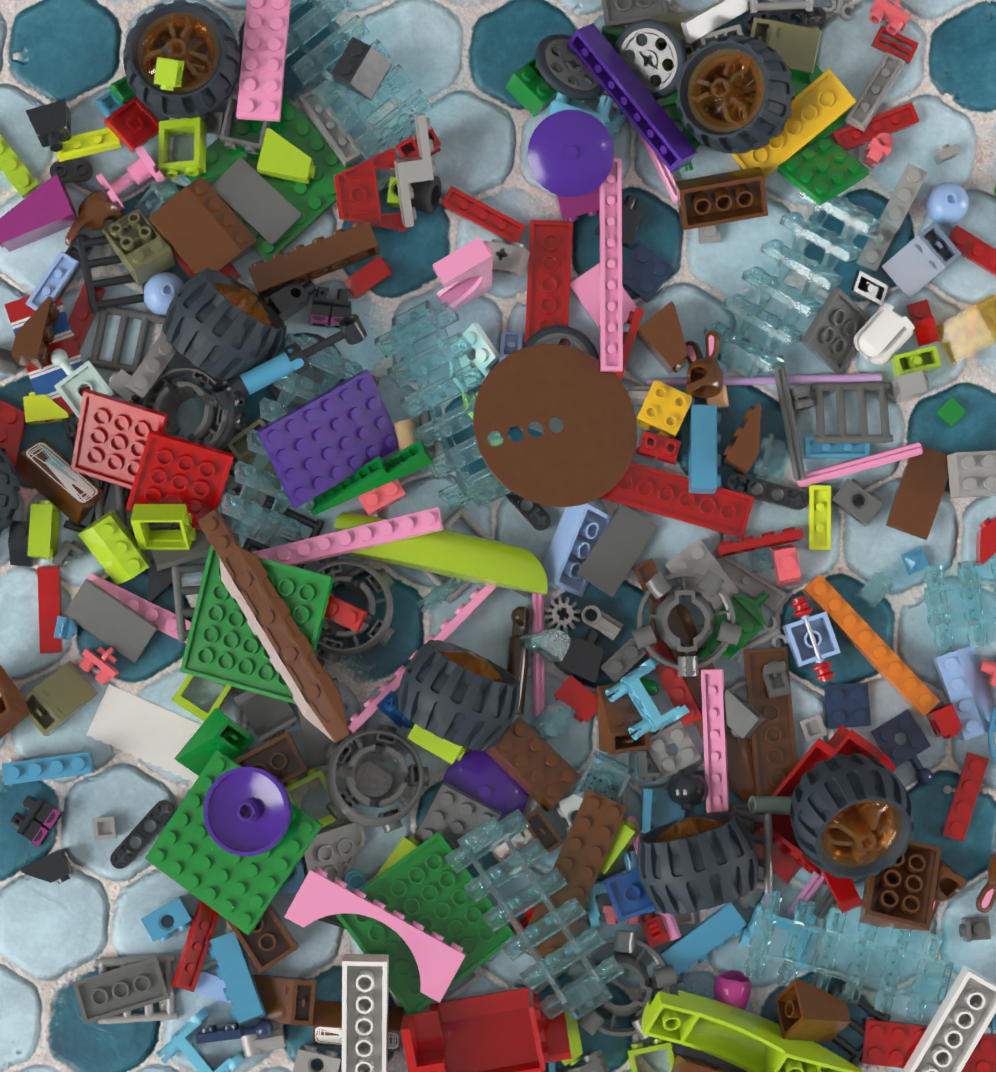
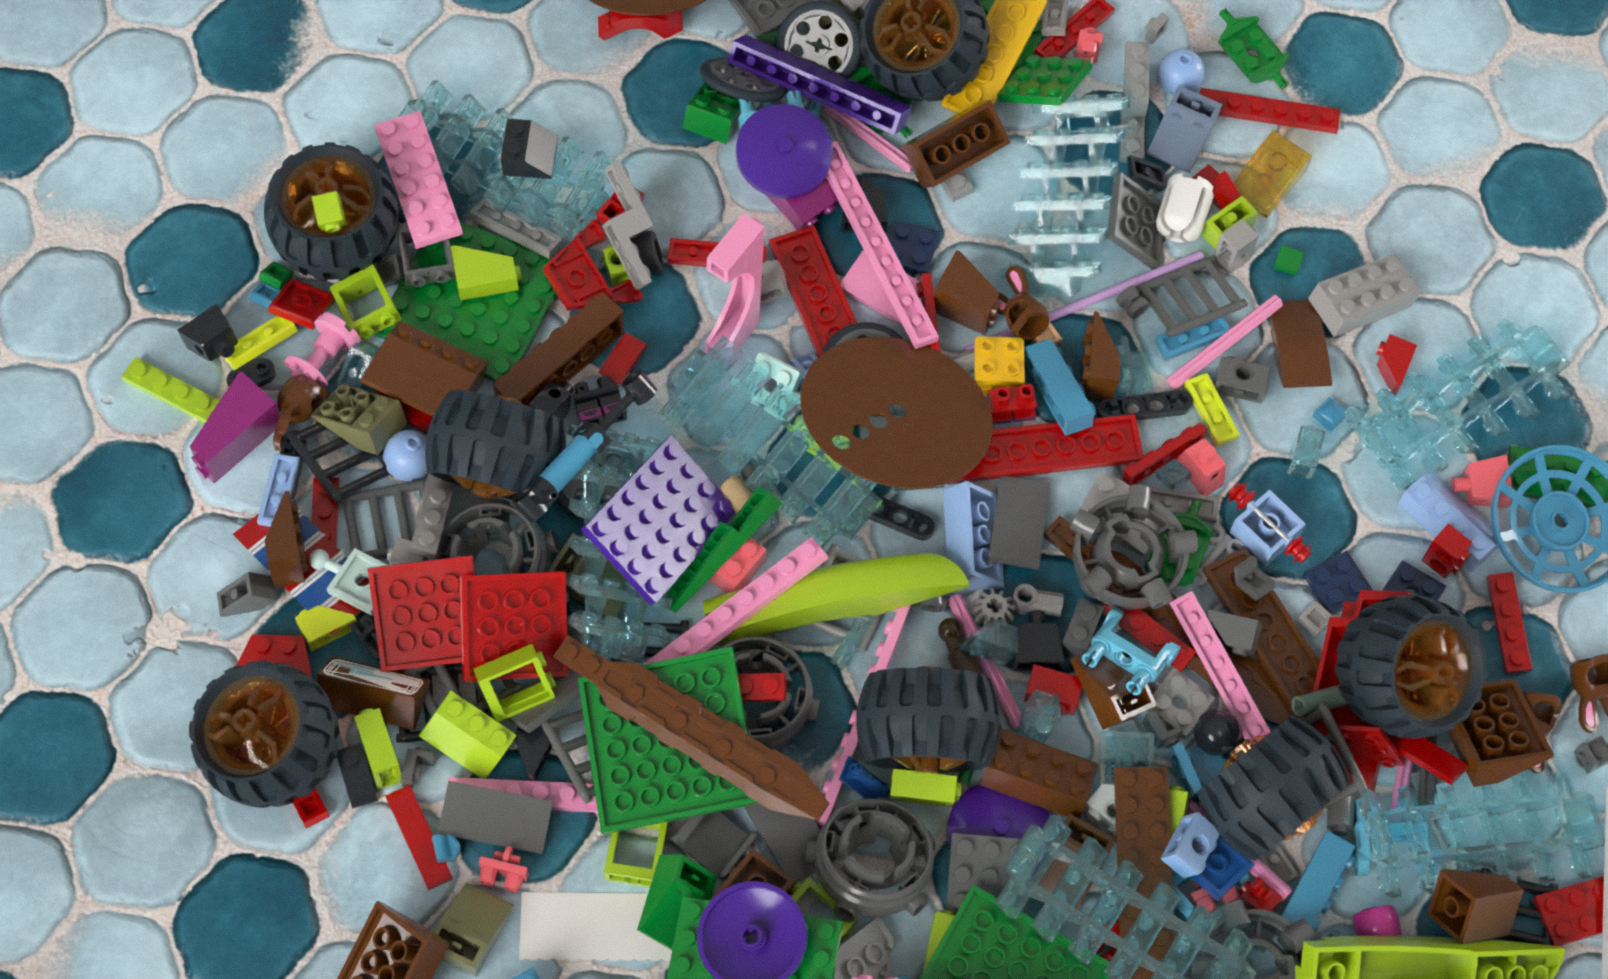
camera: 30 degrees left, 20 degrees down
dark grey tile [212,157,302,246] -> none
dark grey axle [771,355,806,481] -> none
orange brick [801,574,940,716] -> none
none -> light blue brick [1160,812,1219,878]

